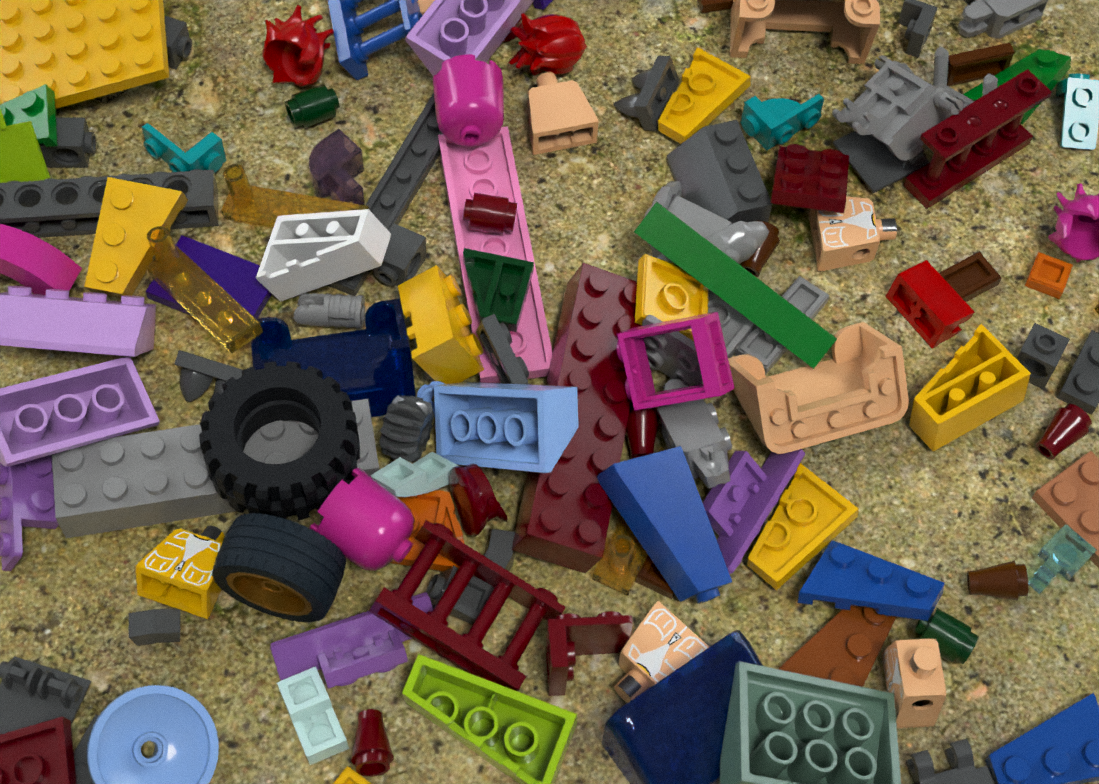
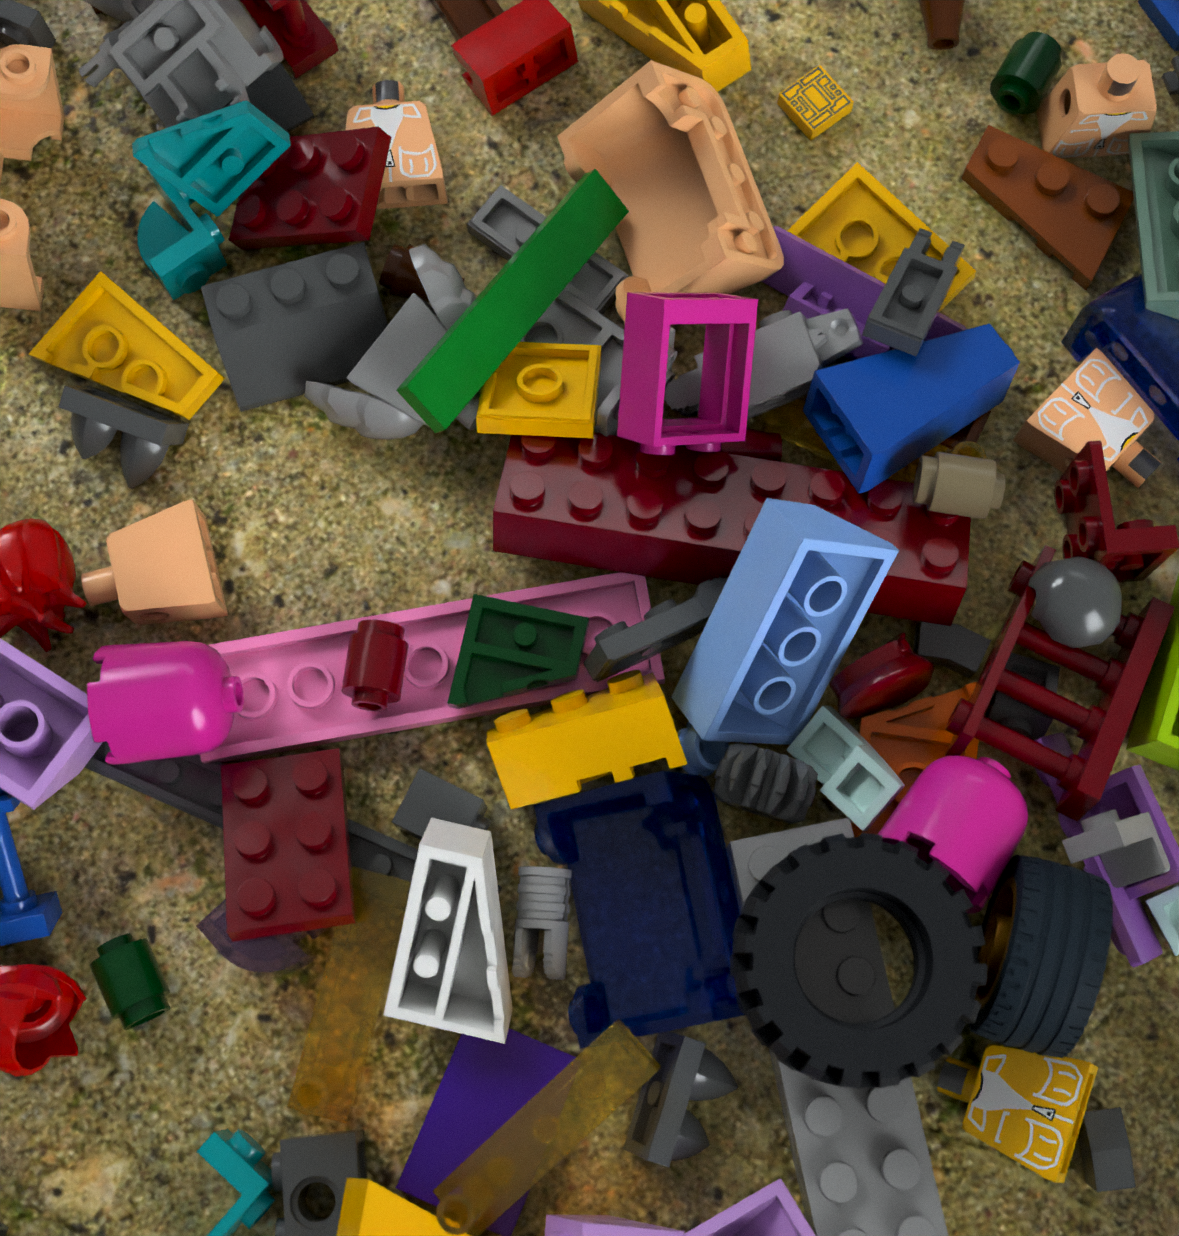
camera: 85 degrees left, 15 degrees up
blue wing [798,540,945,621] -> none
none -> teal wing [132,100,291,217]
none -> dark red plate [221,748,356,942]
none -> yellow tile [777,65,854,141]
none -> dark grey hinge [862,228,965,356]
none -> dark tan brick [913,452,1006,520]
none -> dark grey hair [1029,556,1122,648]
none -> light grey bracket [1062,809,1170,888]

